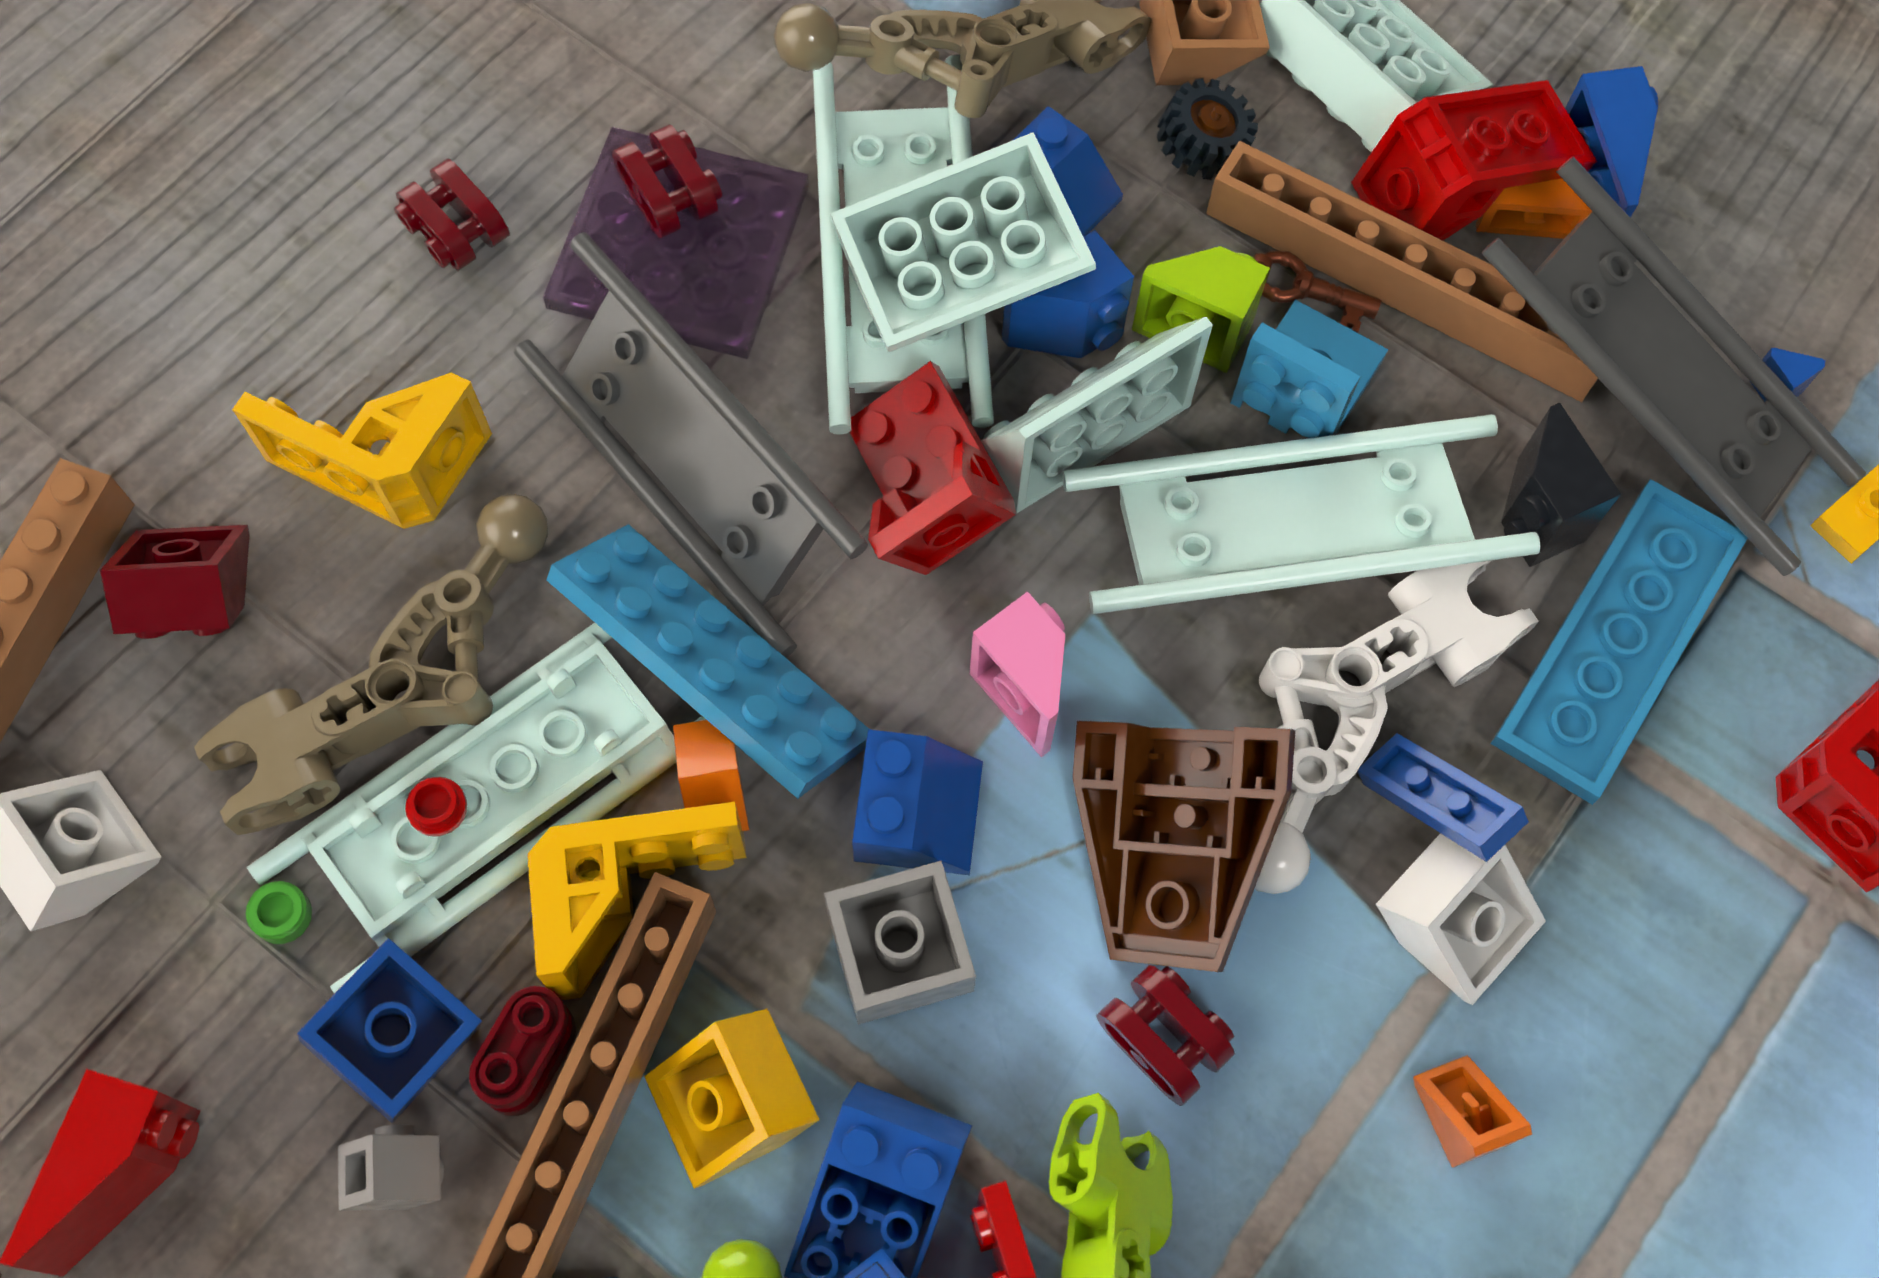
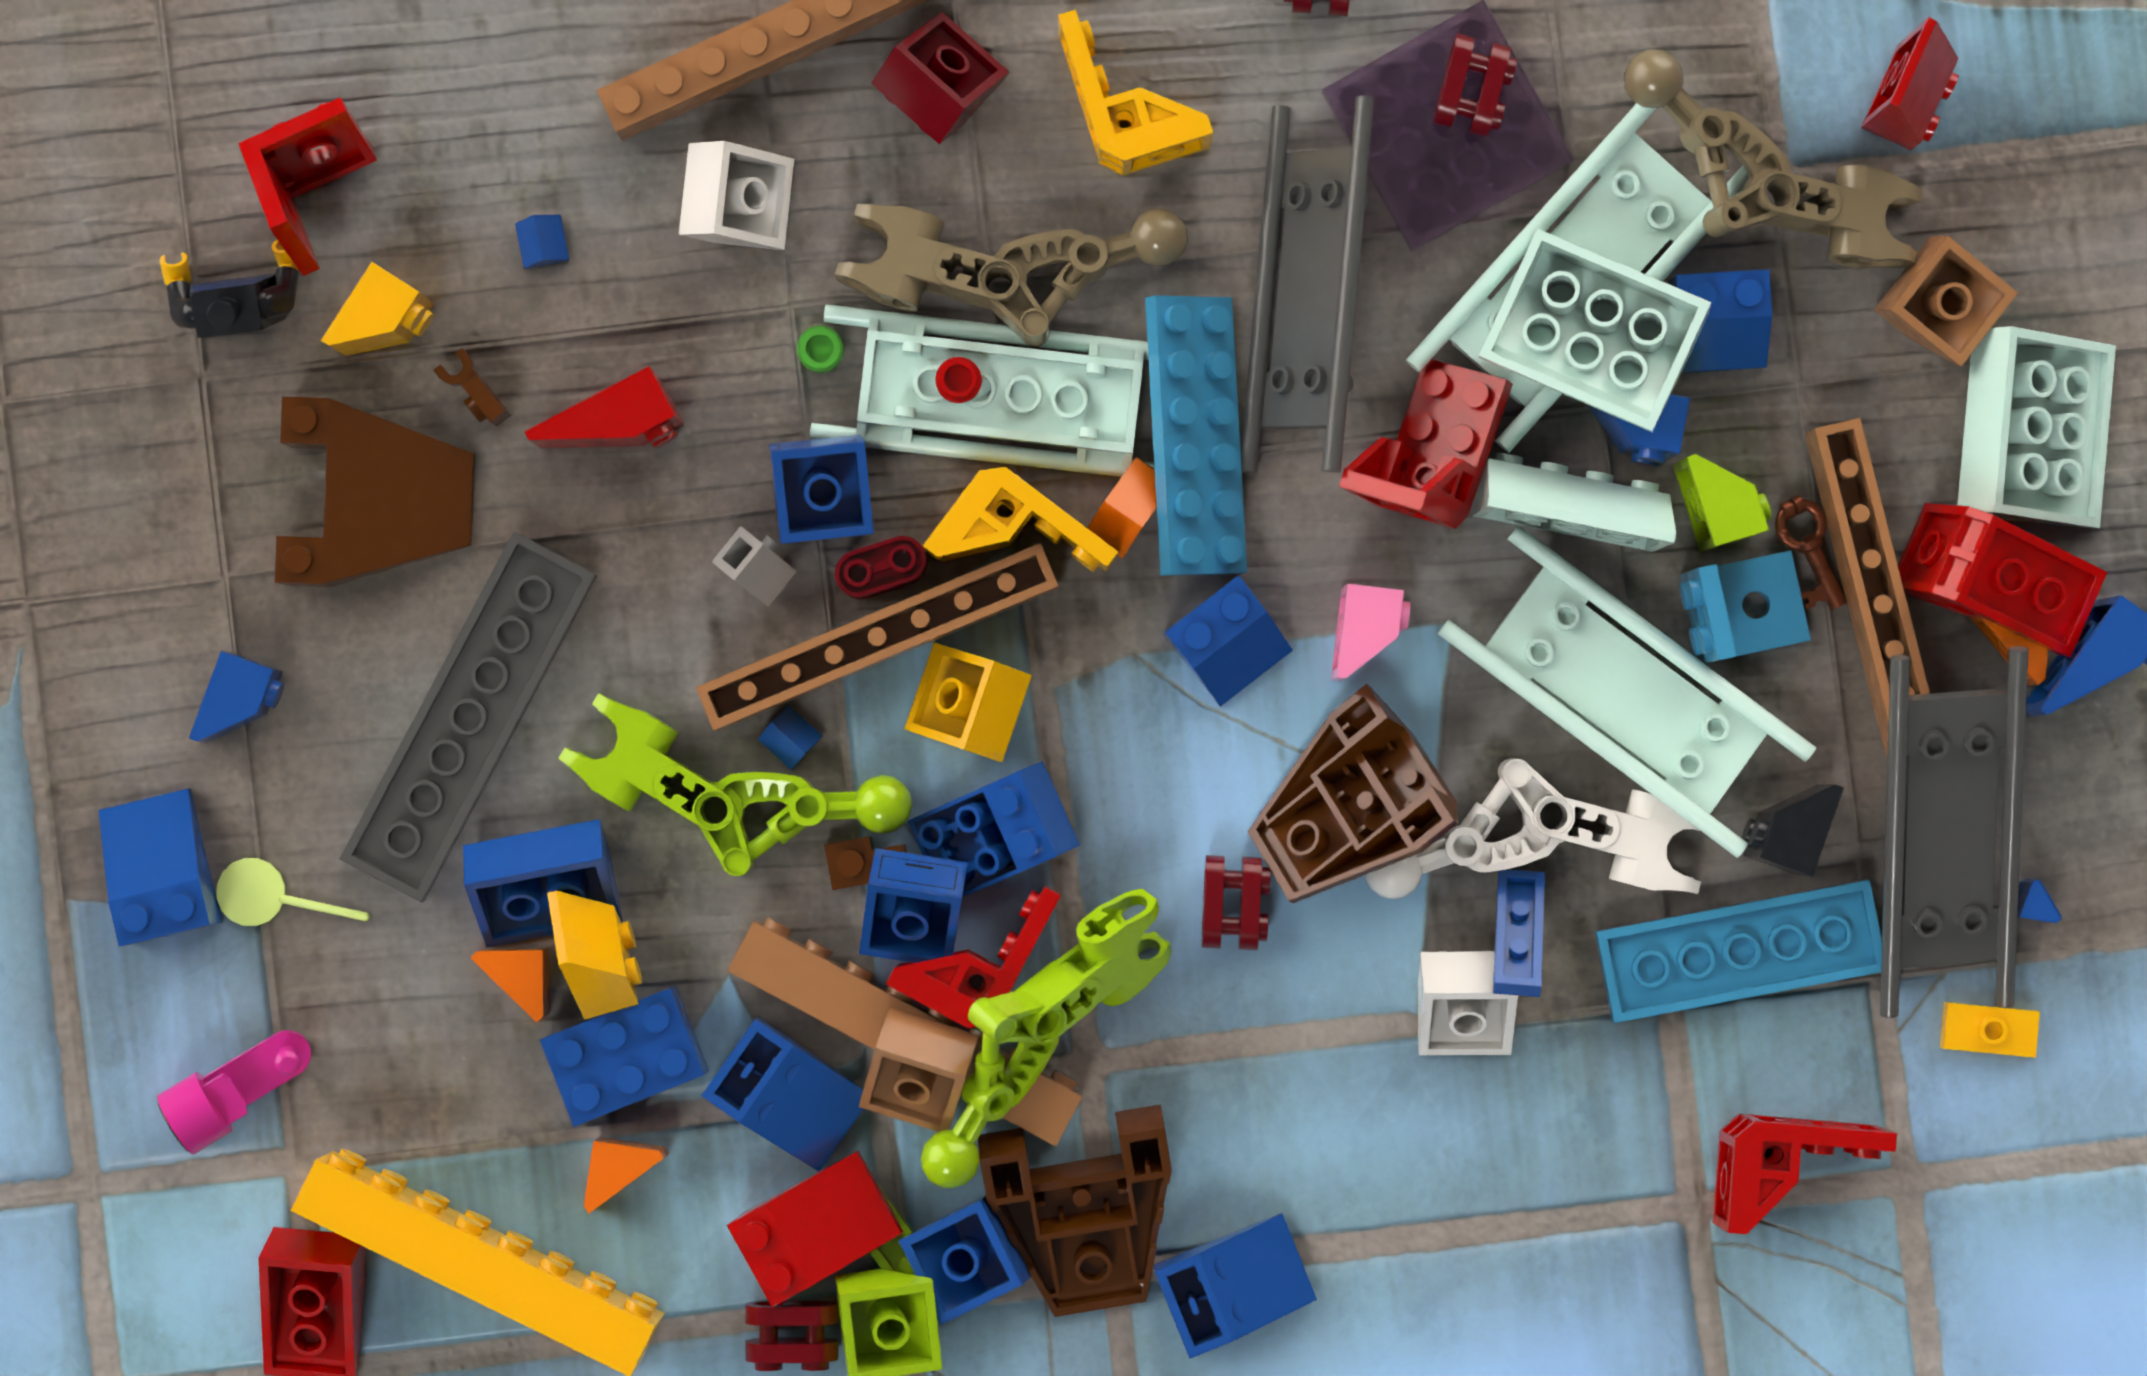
camera: 45 degrees right, 20 degrees up
light grey brick [824,861,976,1025] -> none
black wheel [1157,78,1258,179] -> none
orange slope [1413,1055,1532,1168] -> none

